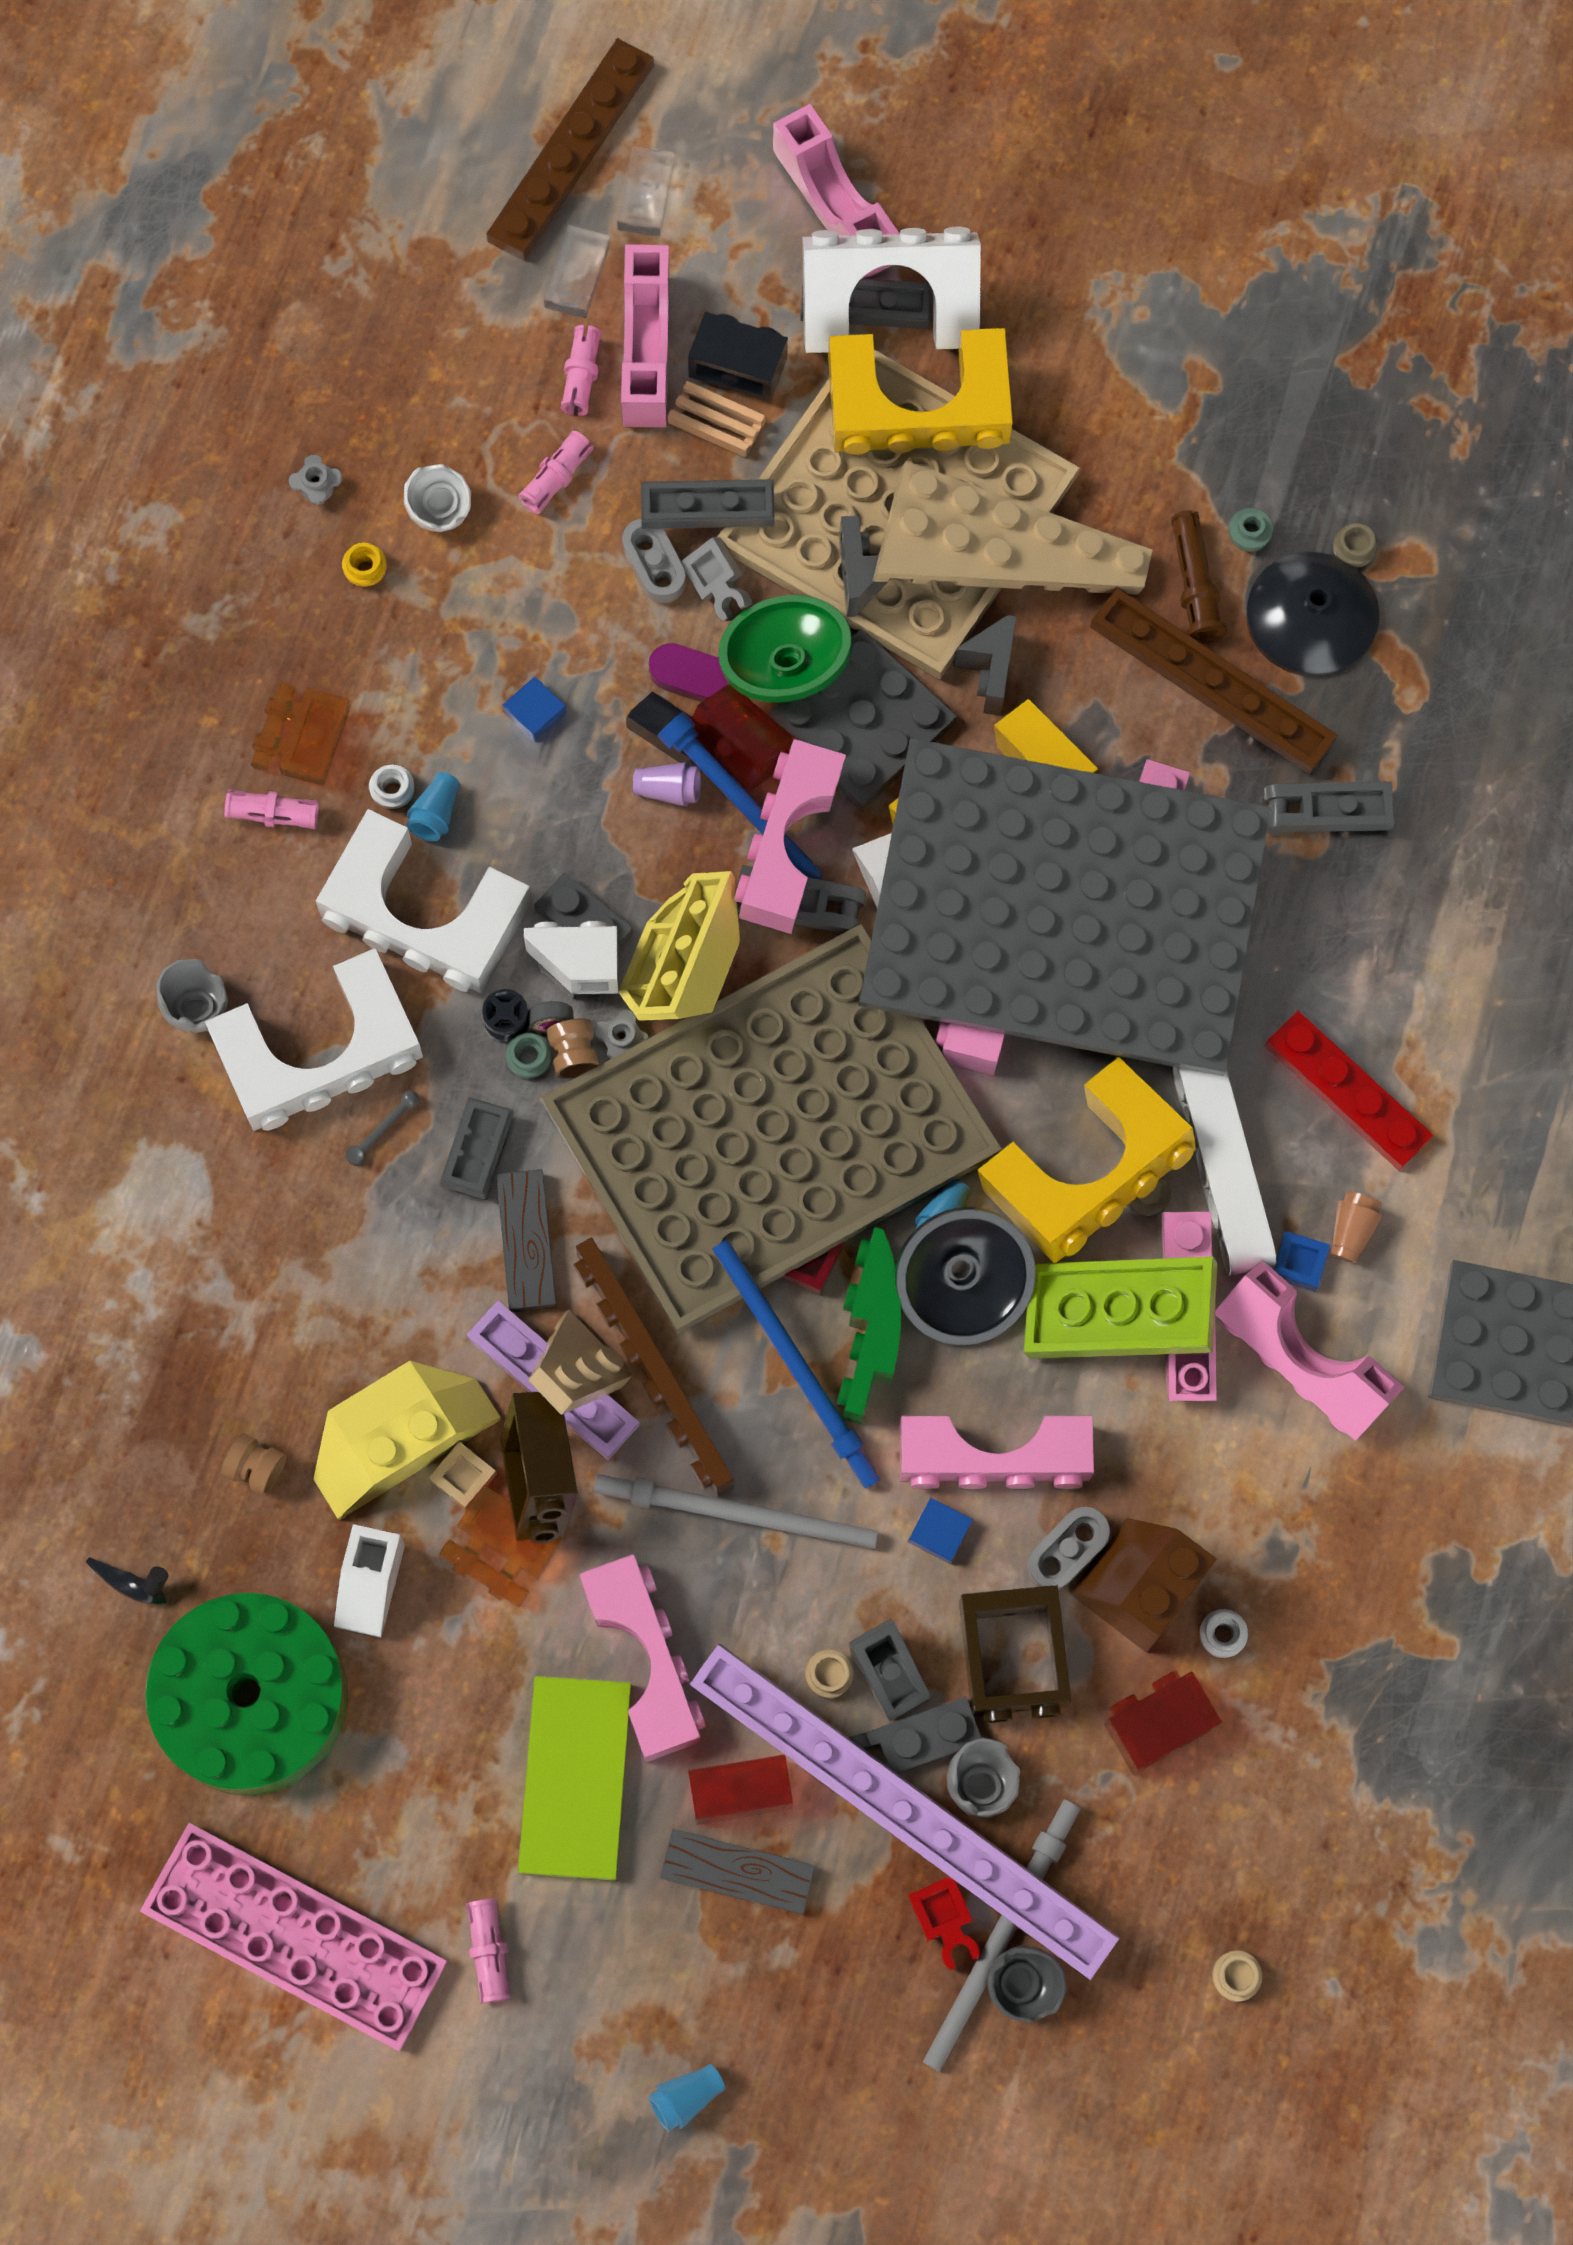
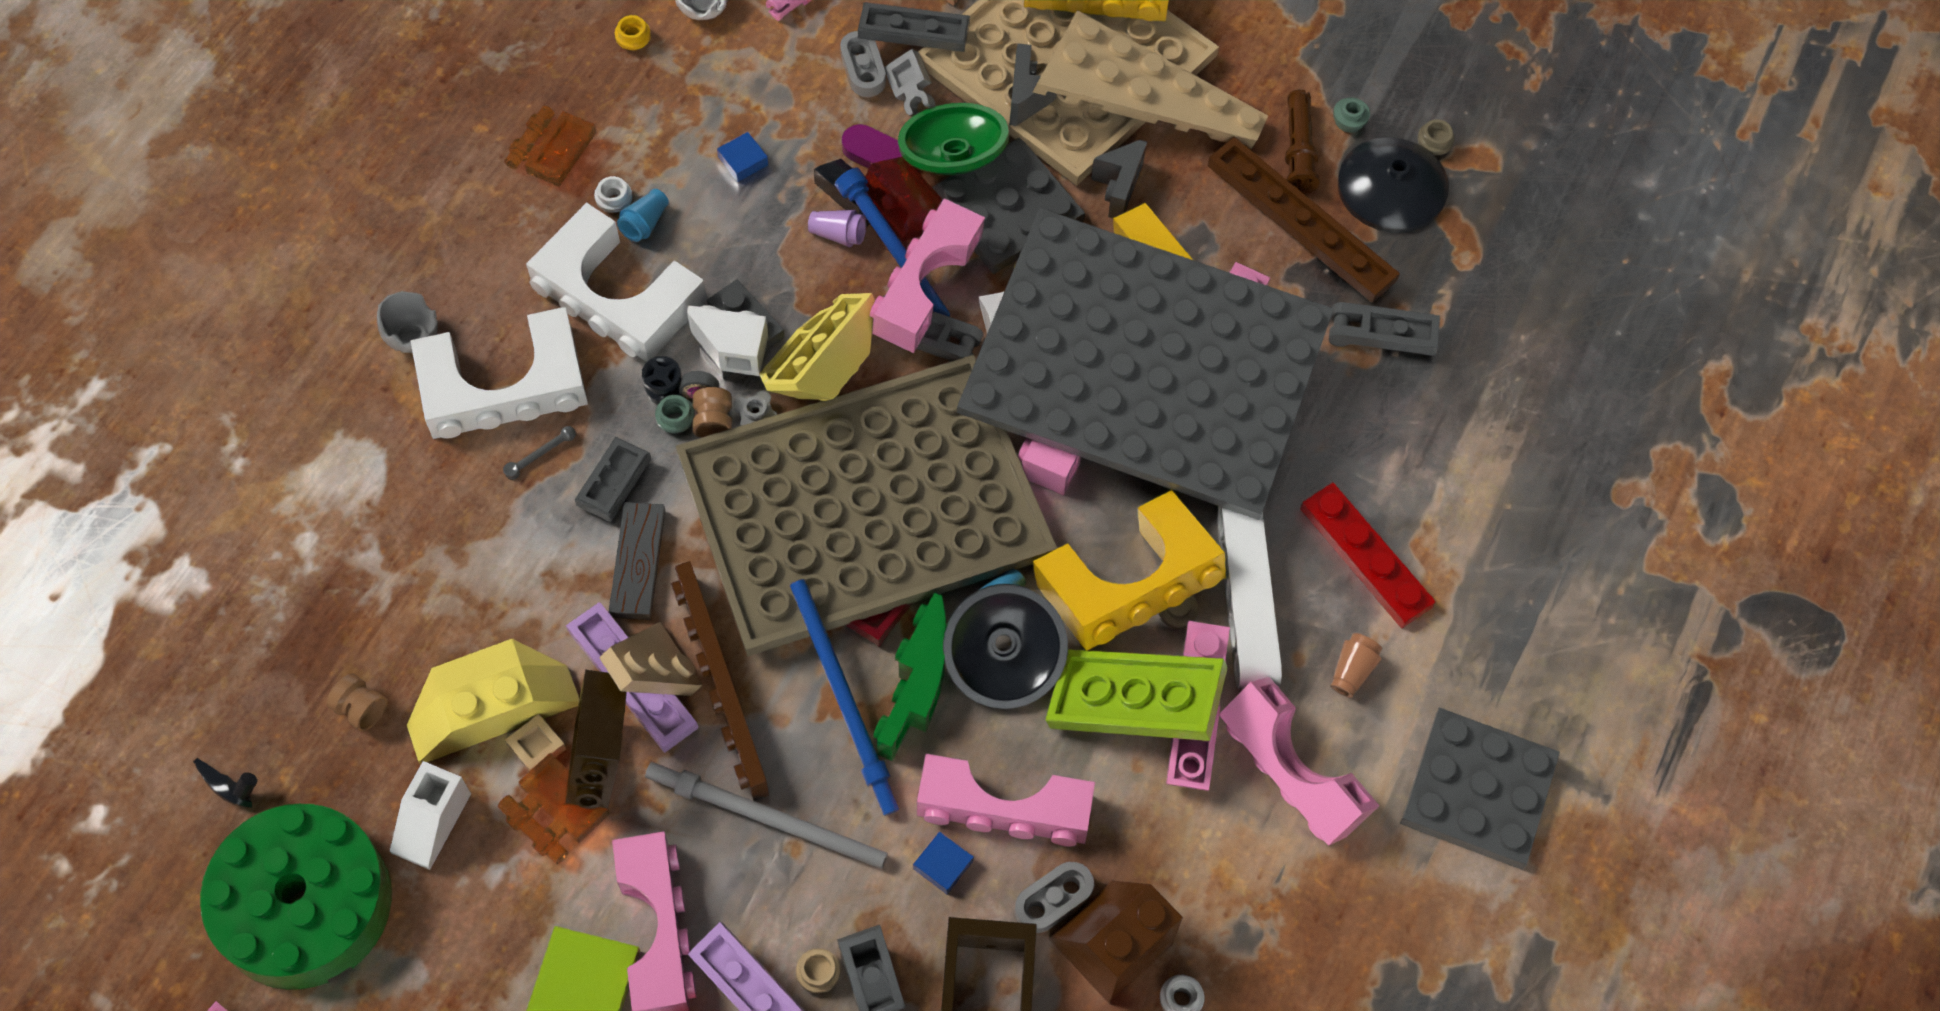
camera: 10 degrees right, 10 degrees down
bright pink pin [224,789,319,829] -> none
blue tile [1273,1231,1330,1292] -> none

